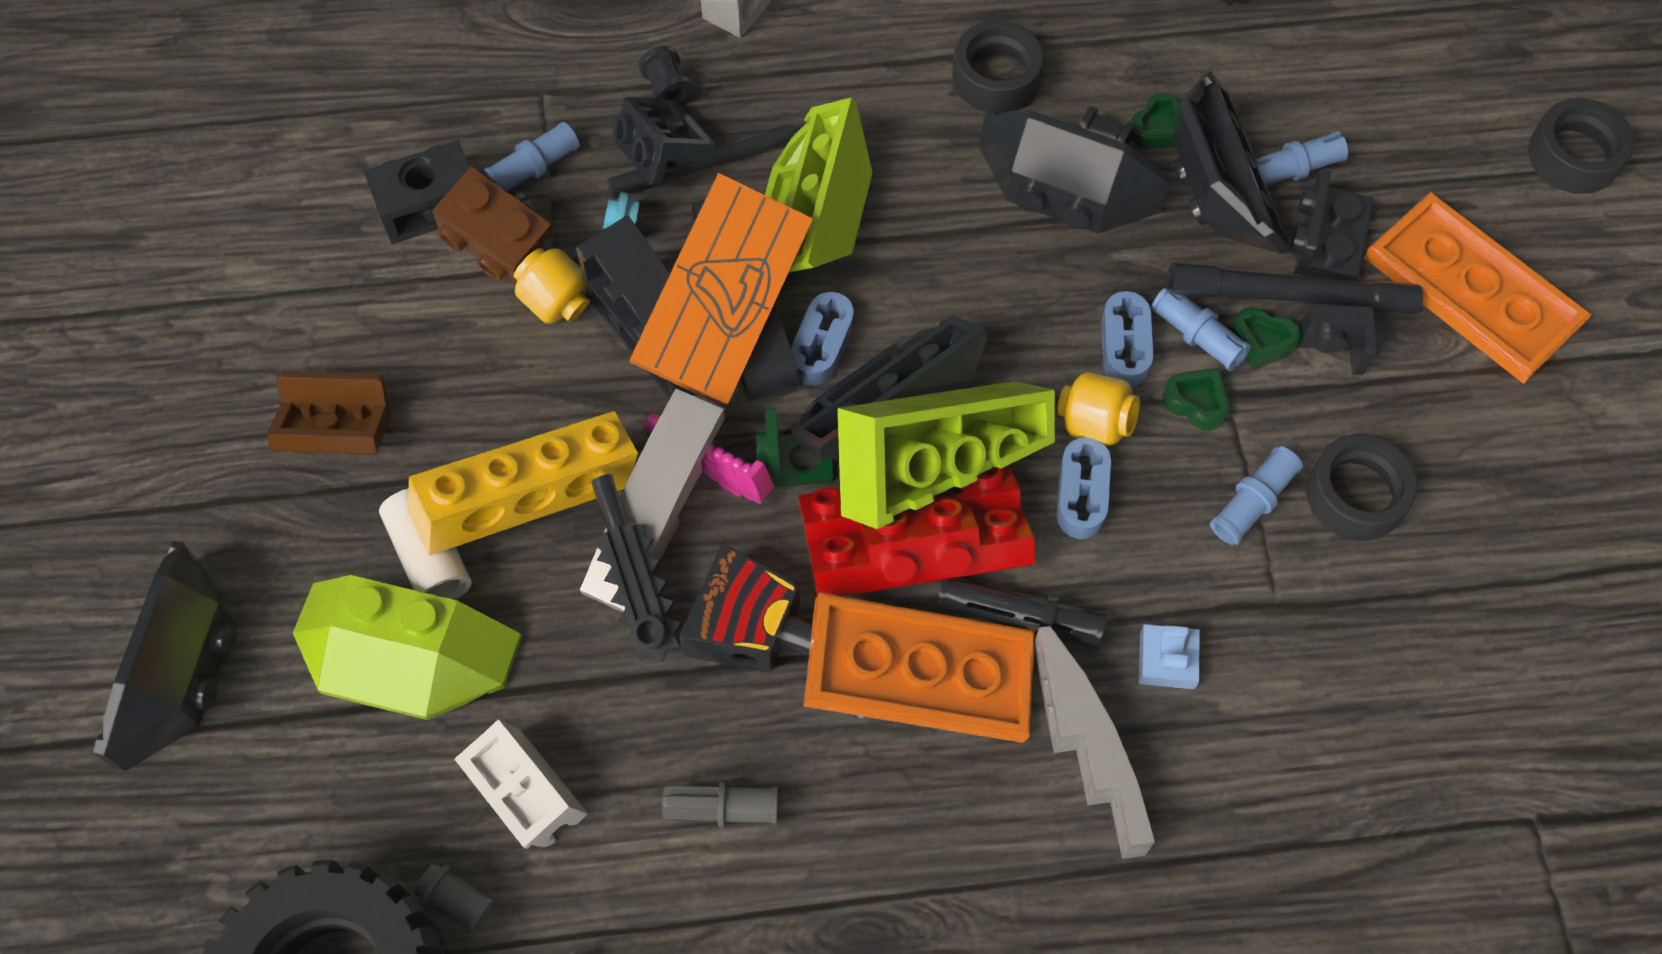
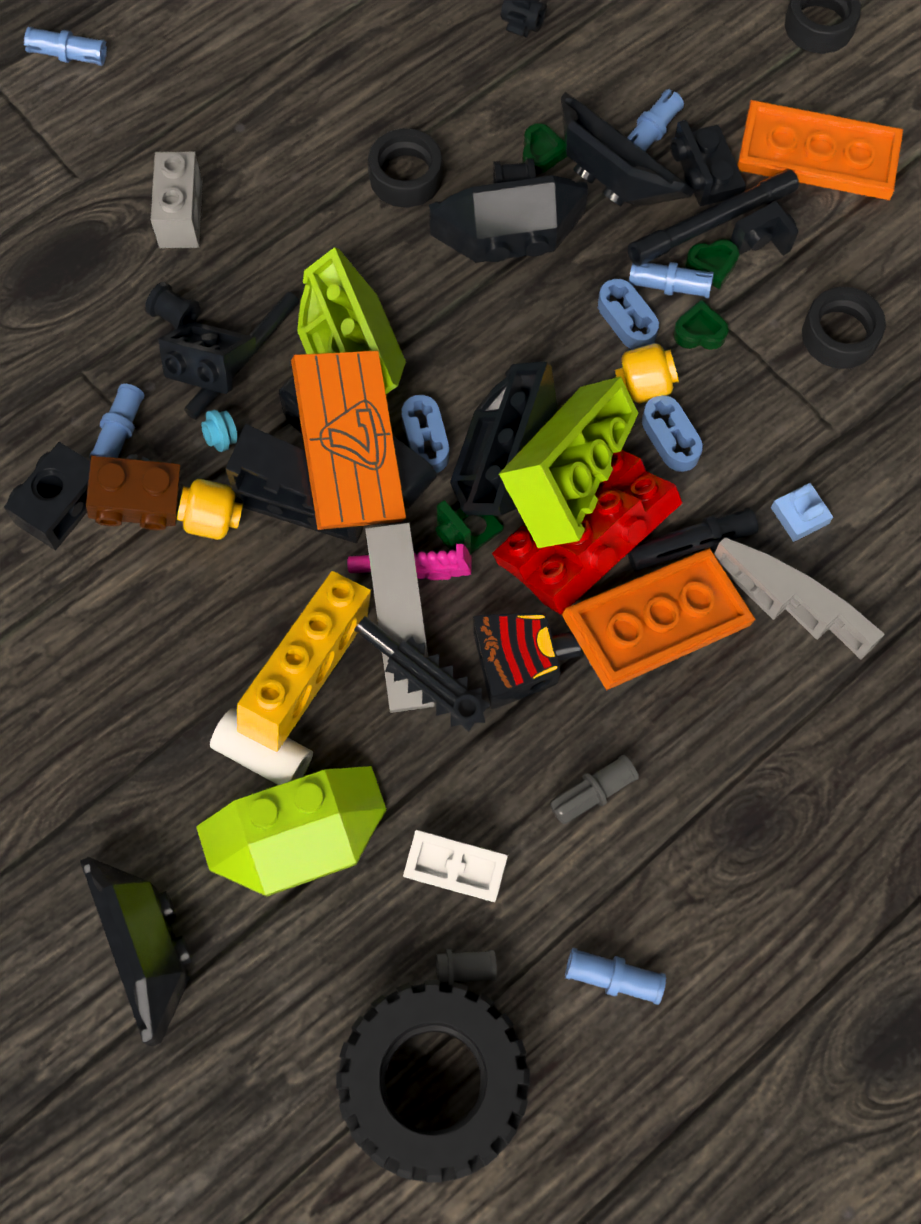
camera: 35 degrees left, 5 degrees up
reddish brown bracket [267,371,391,455] -> none
medium blue pin [1210,446,1303,545] -> none

